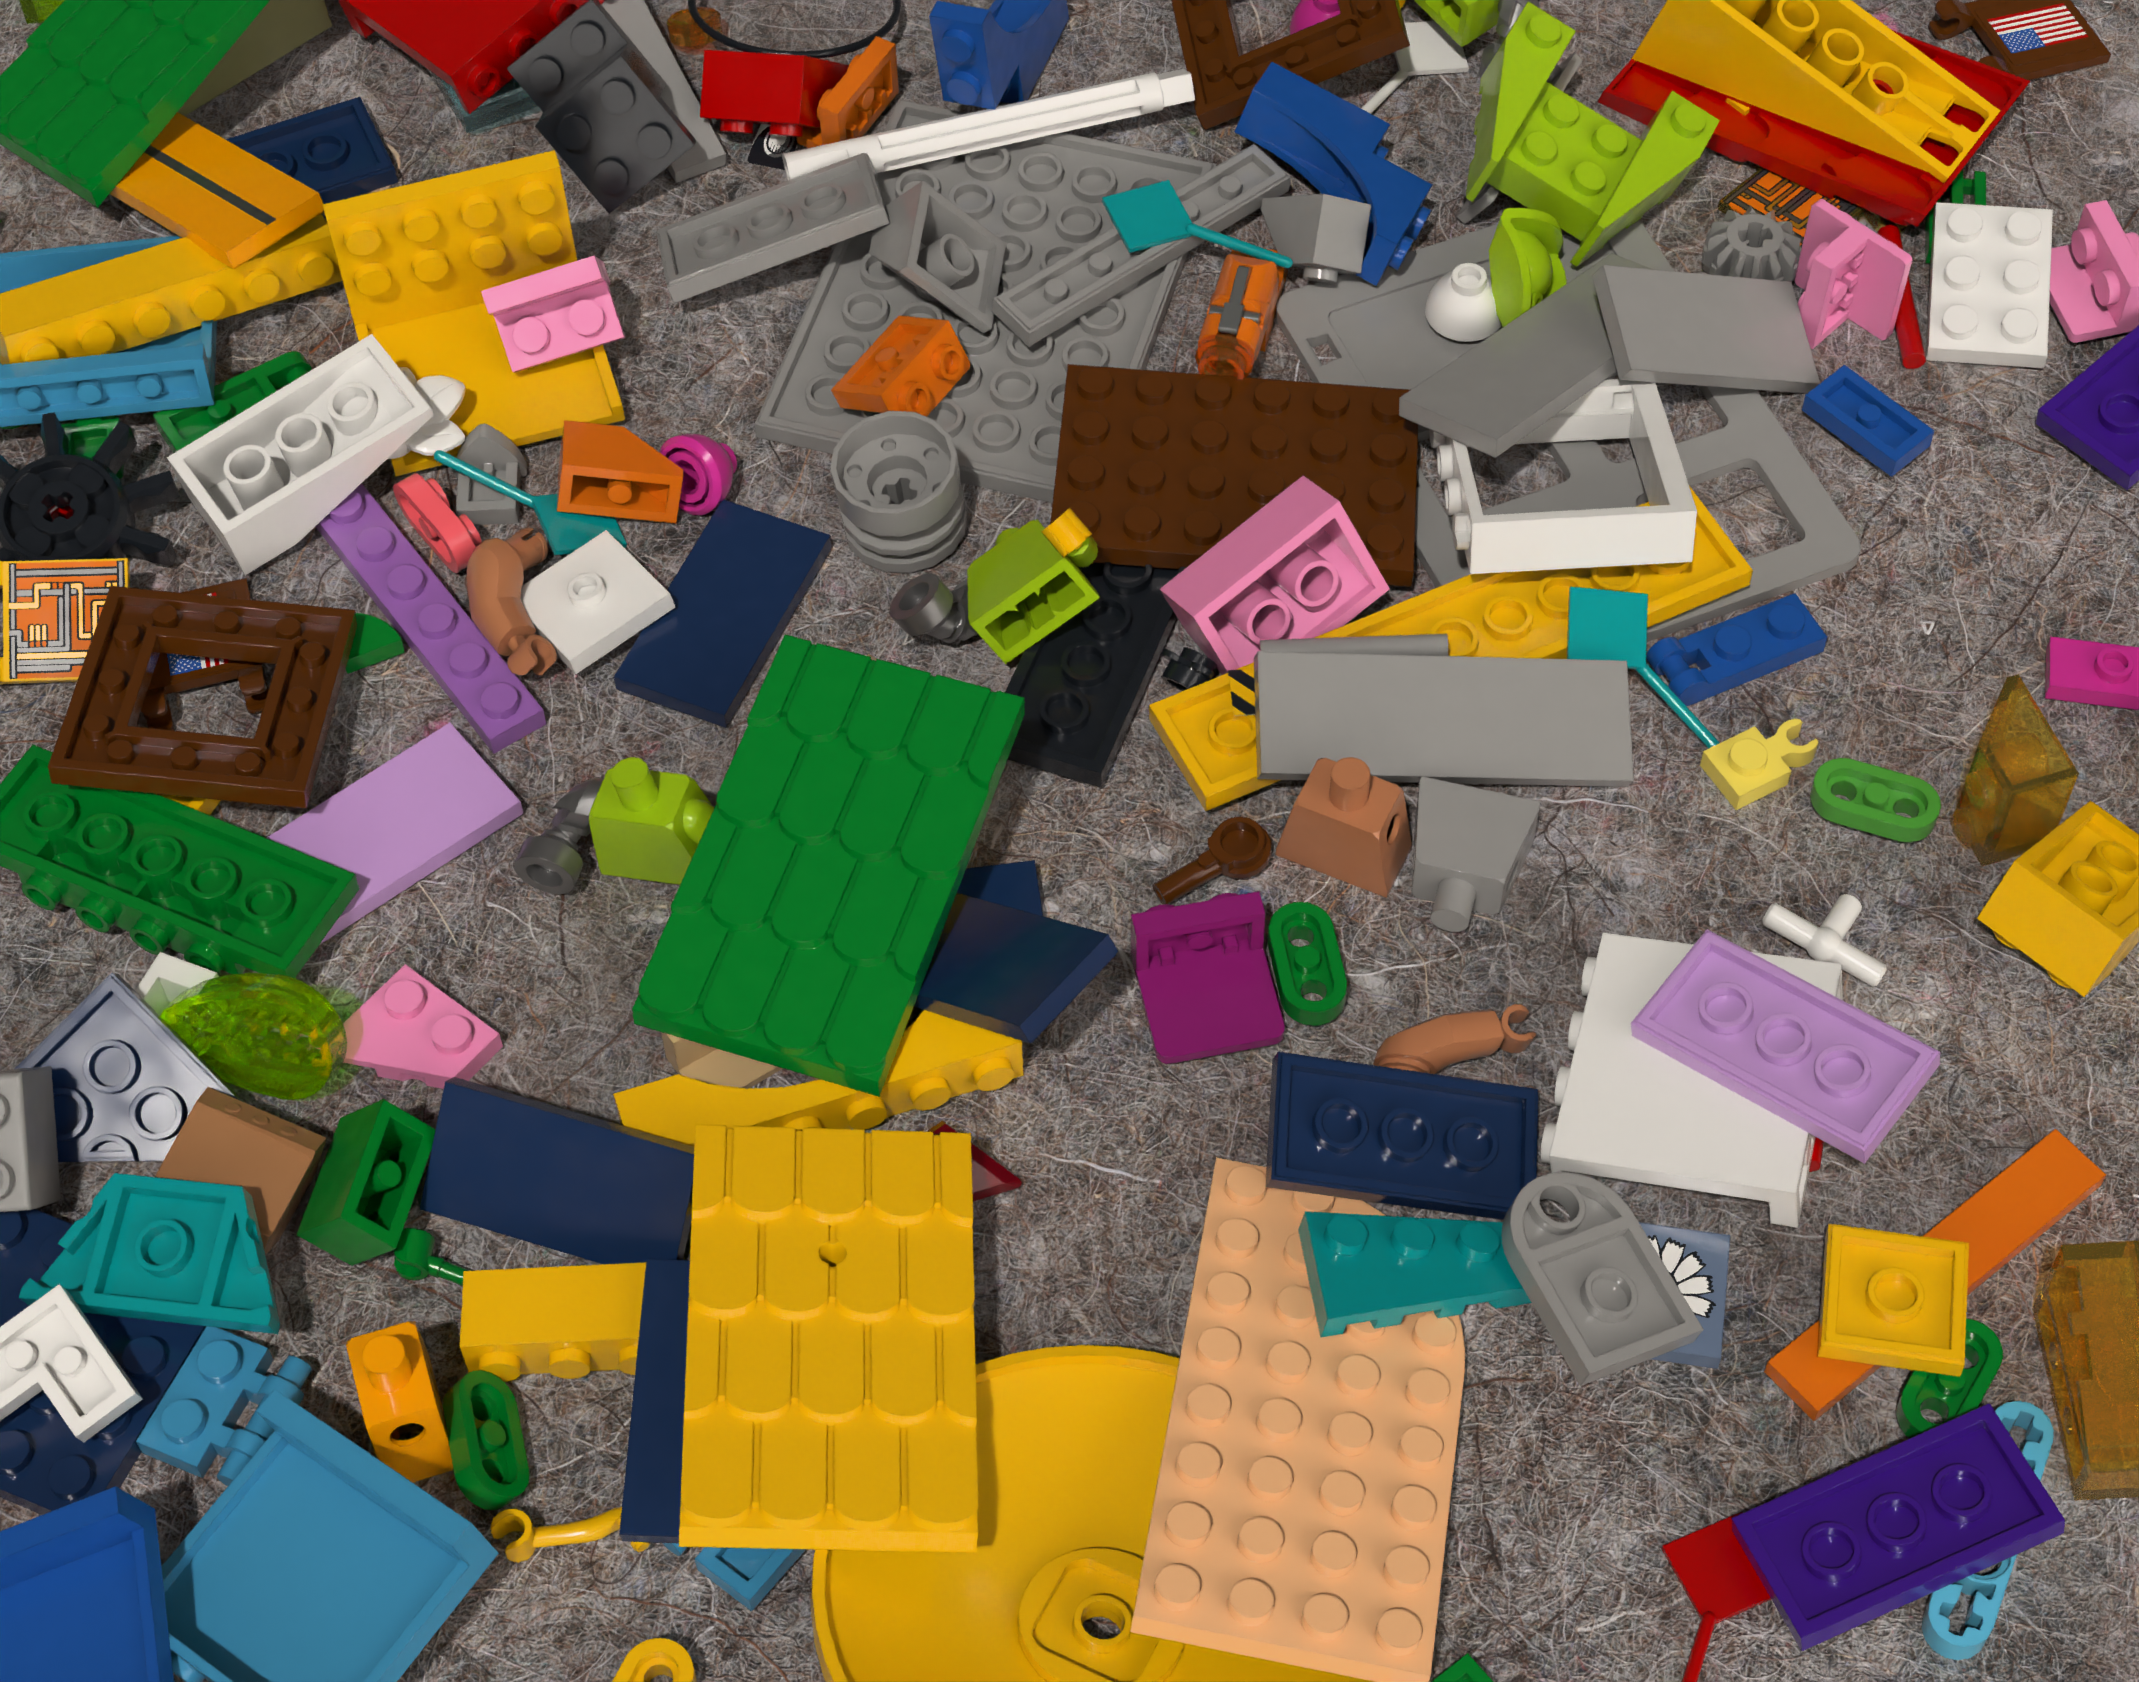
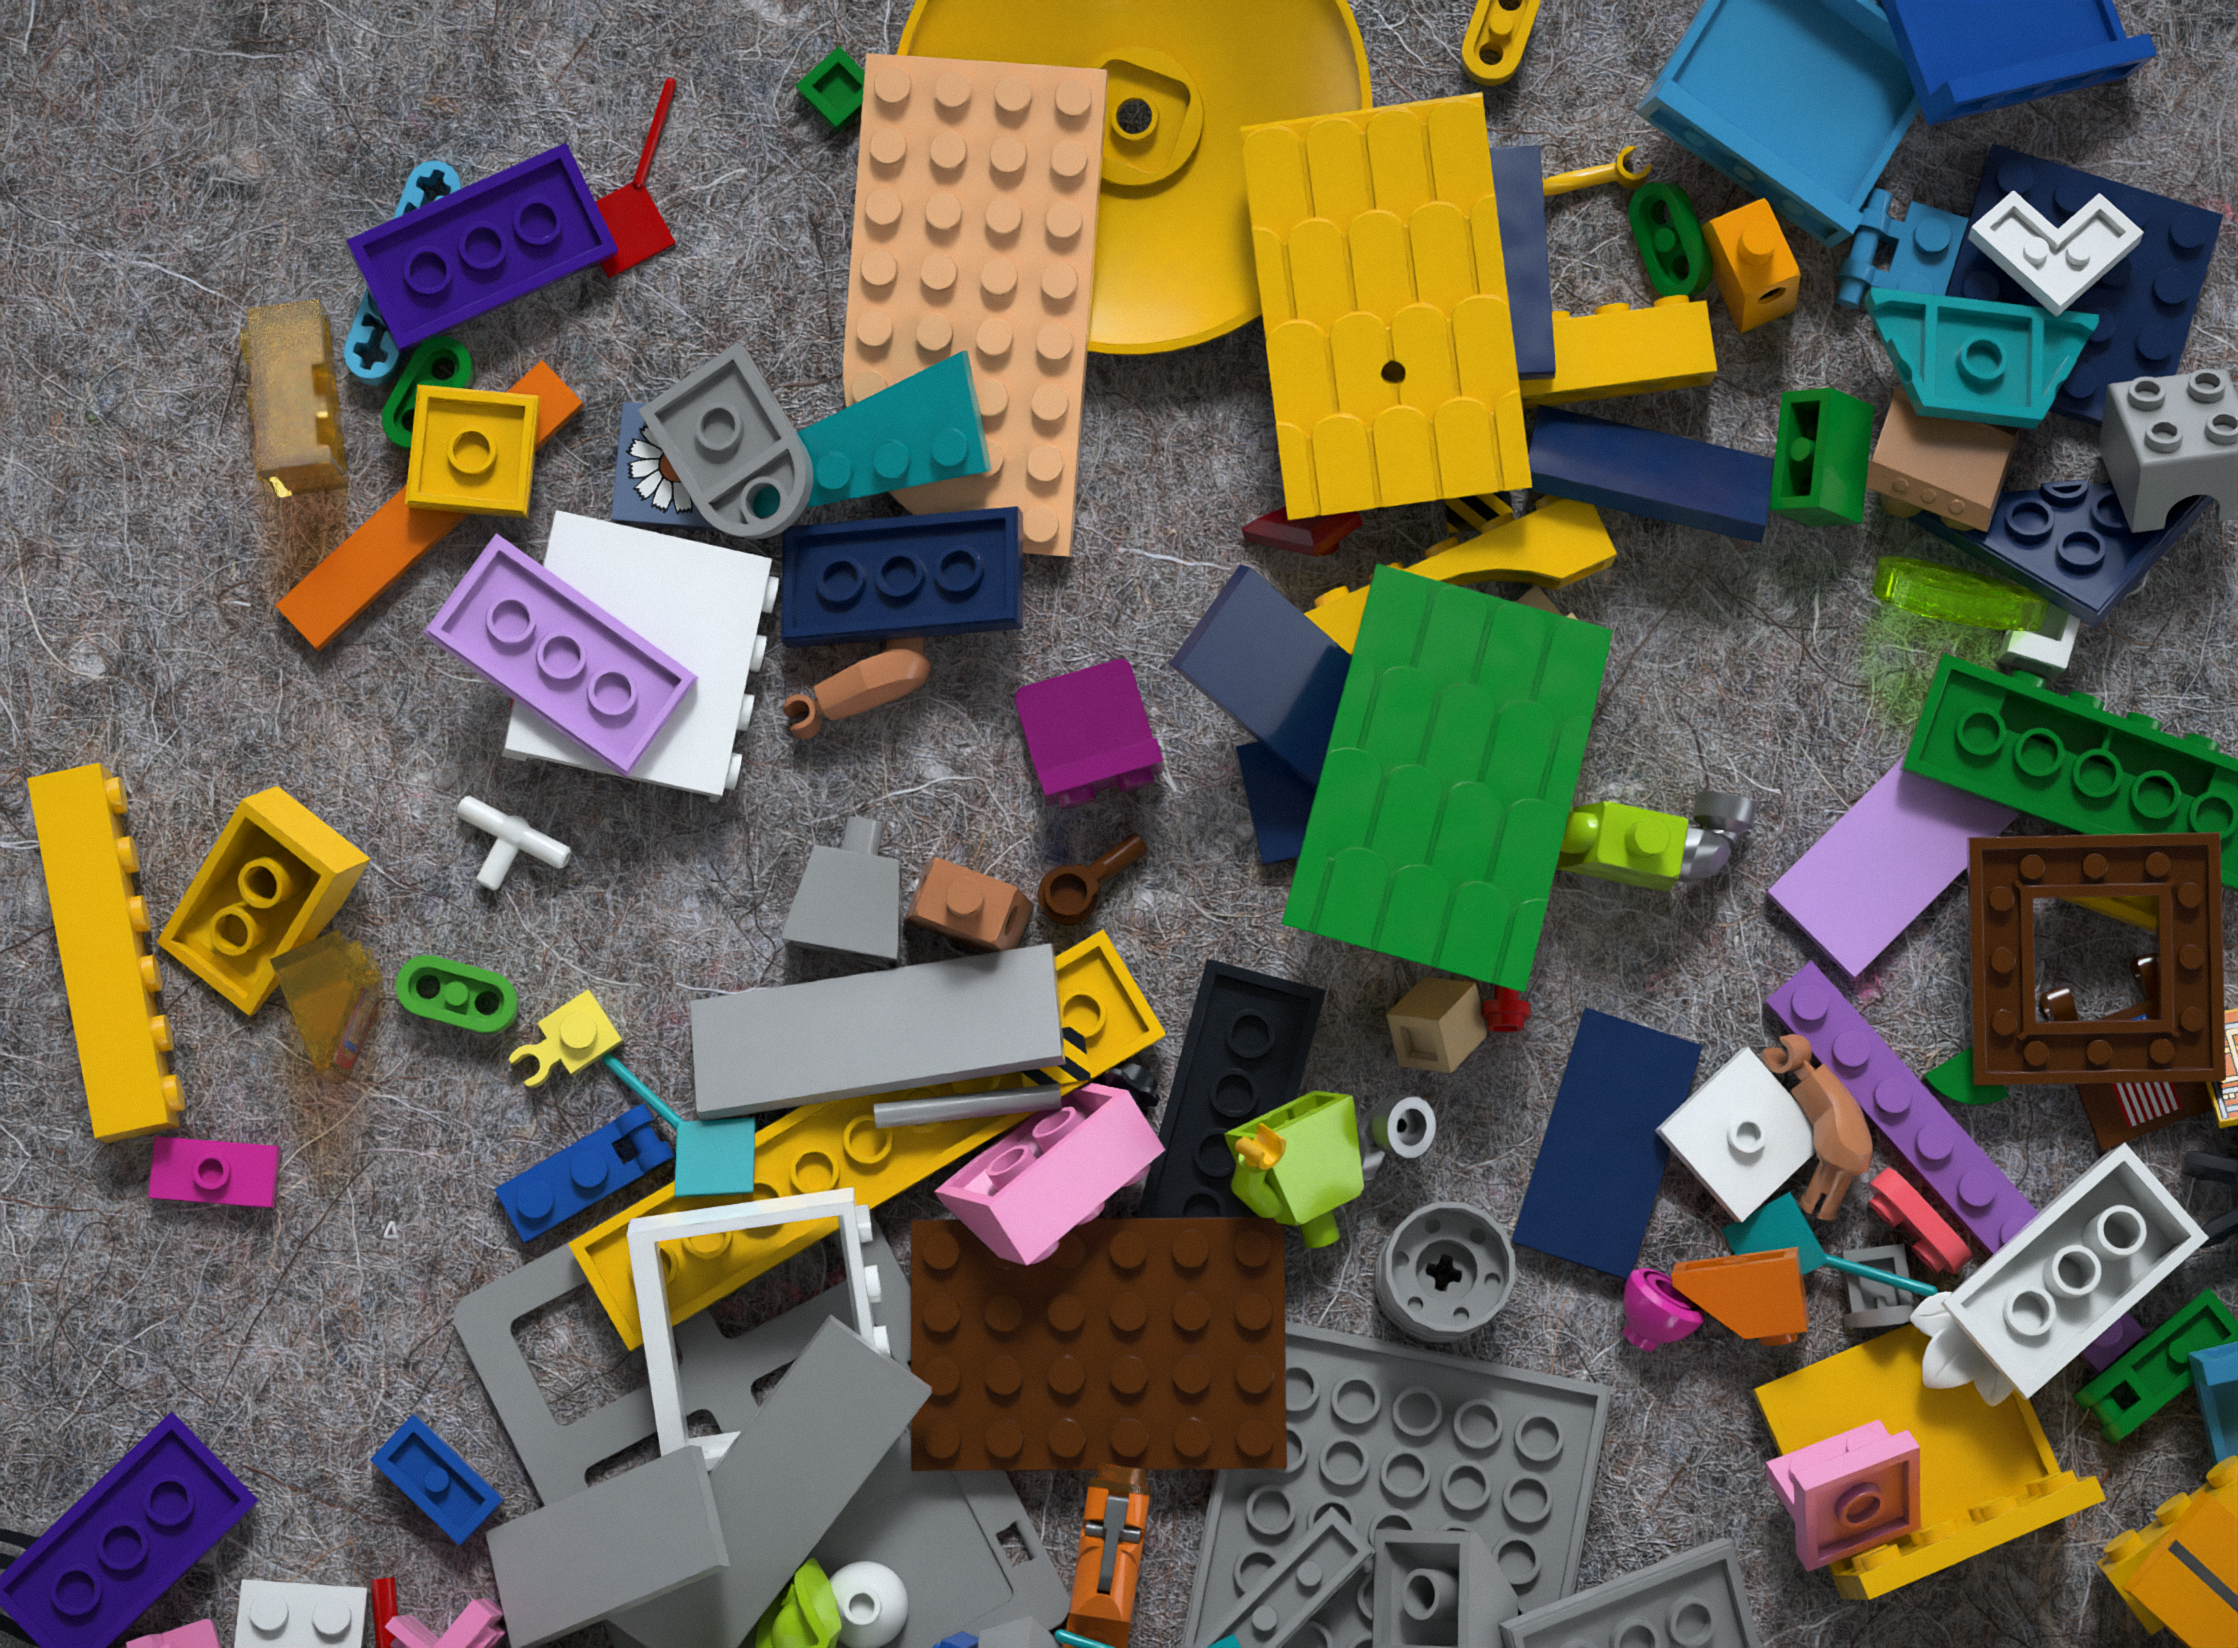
camera: 175 degrees right, 25 degrees up
bright pink wing [316,964,503,1089] -> none
green hand [394,1228,470,1286] -> none
orange bracket [831,316,970,417] -> none
green plate [1268,902,1347,1026] -> none

